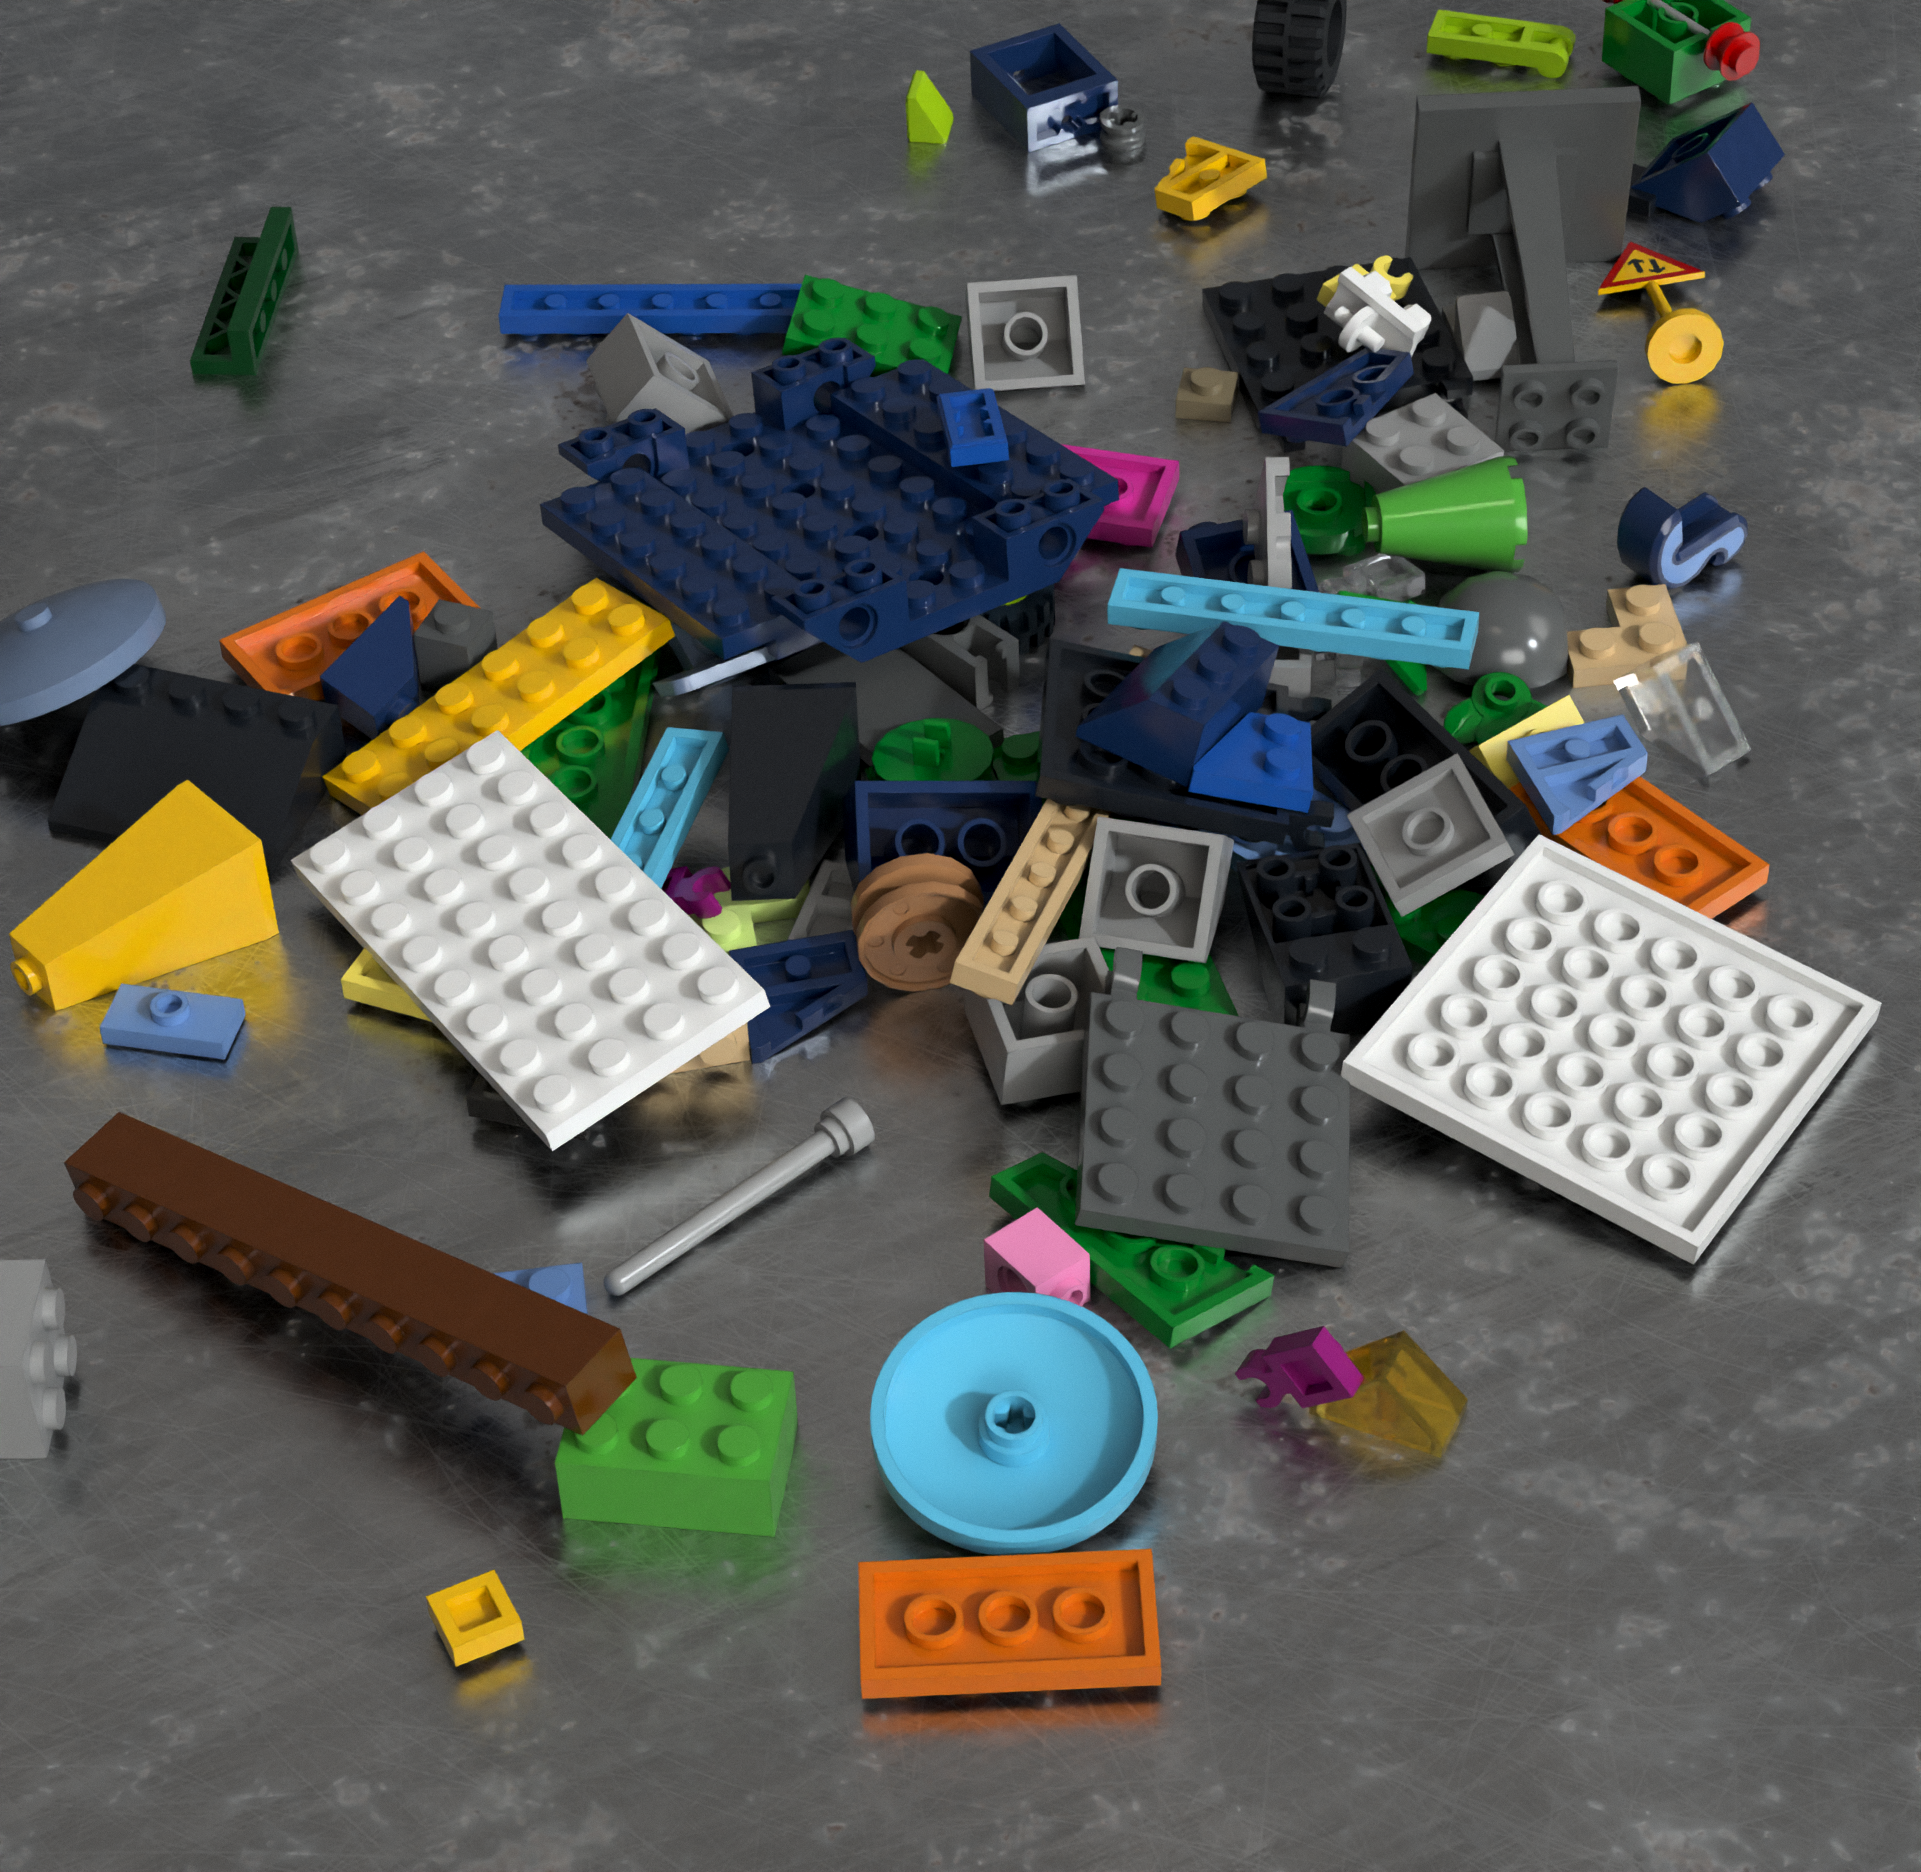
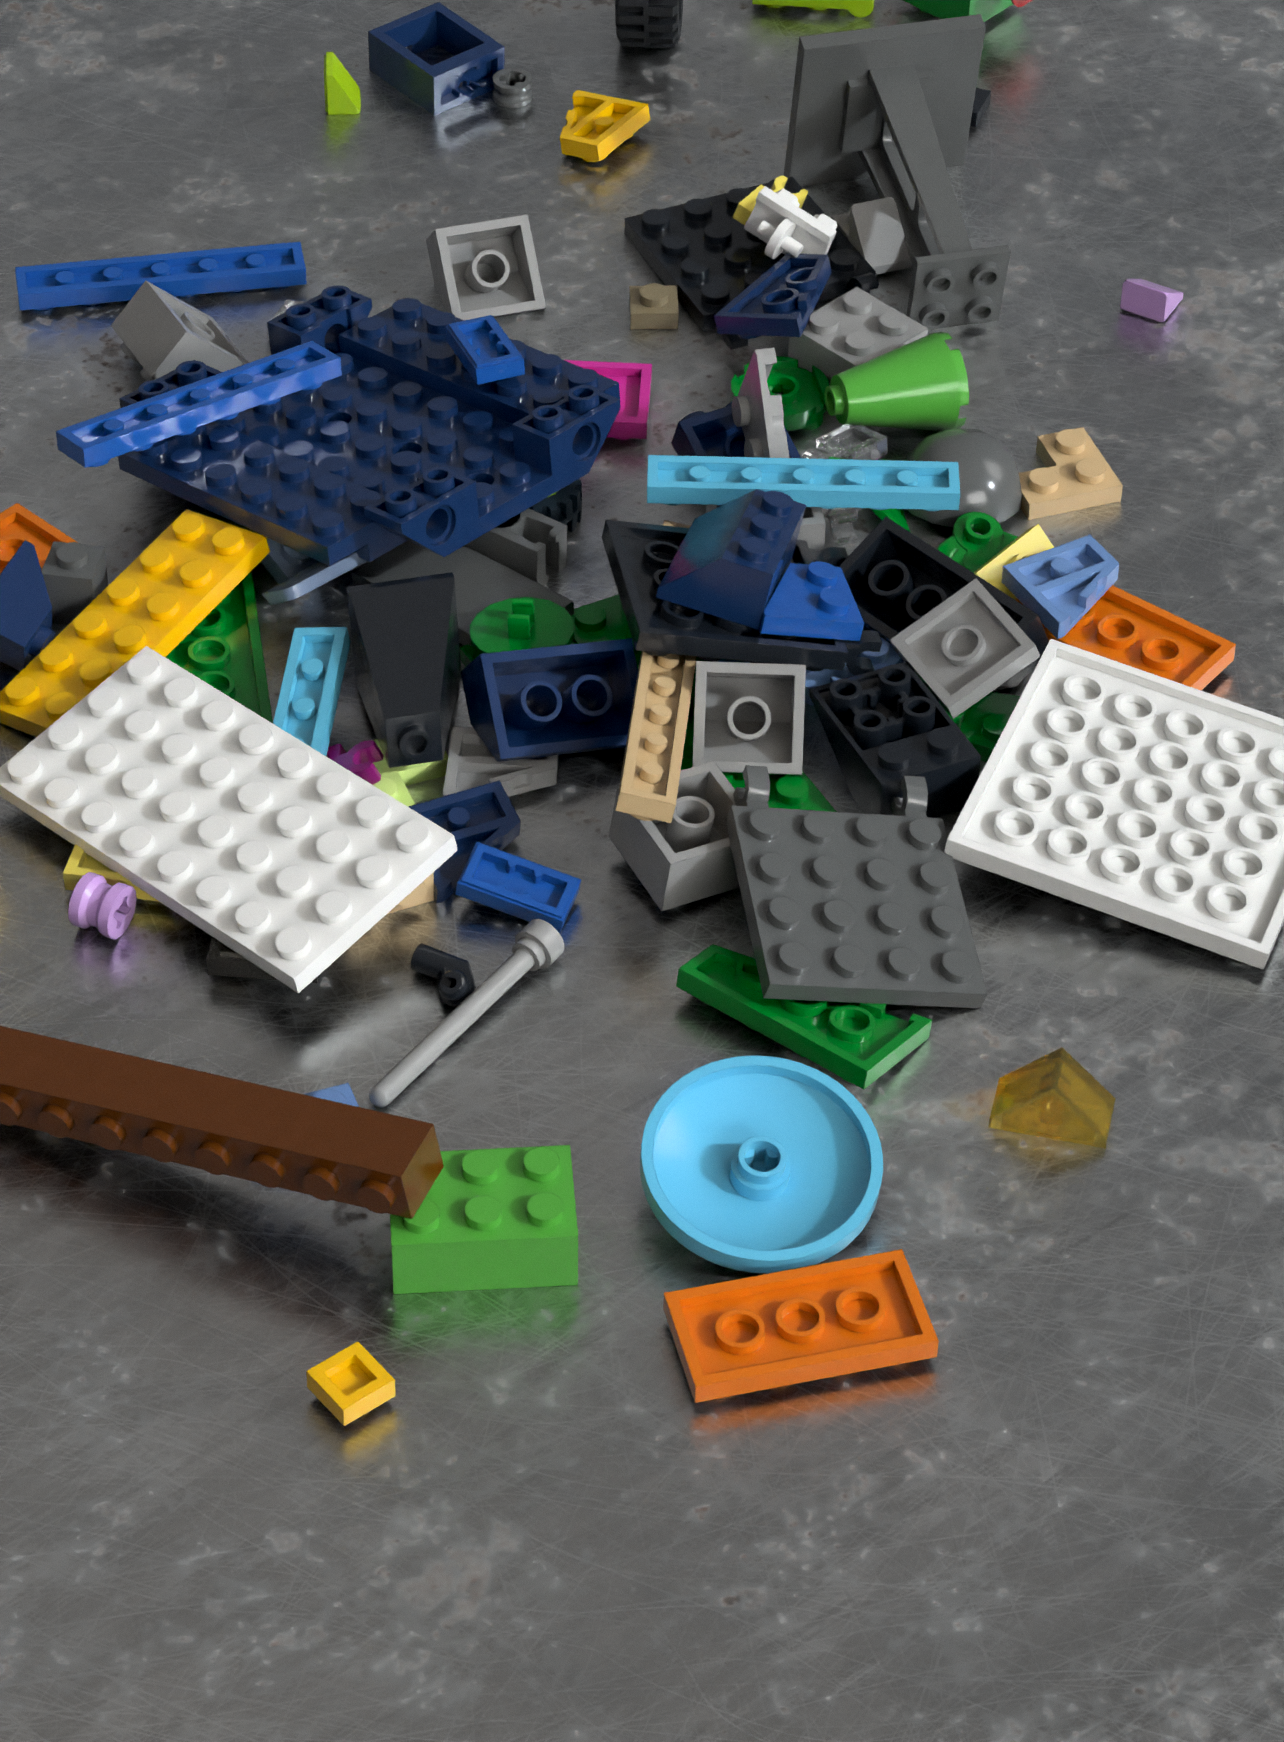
camera: 15 degrees left, 0 degrees up
green plate [782,275,962,377] -> none
medium nougat wheel [850,853,985,992] -> none
bright pink brick [983,1207,1091,1307] -> none
magenta plate [1235,1326,1365,1408] -> none
yellow piece [1598,241,1724,384] -> none
clear slope [1614,641,1752,778] -> none
dark blue animal [1617,487,1748,590] -> none
dark blue slope [1630,102,1785,223] -> none
none -> blue plate [56,341,342,468]
none -> lavender wheel [68,872,137,939]
none -> black arm [411,943,476,1007]
none -> blue plate [455,841,581,933]
none -> lavender slope [1120,279,1183,323]

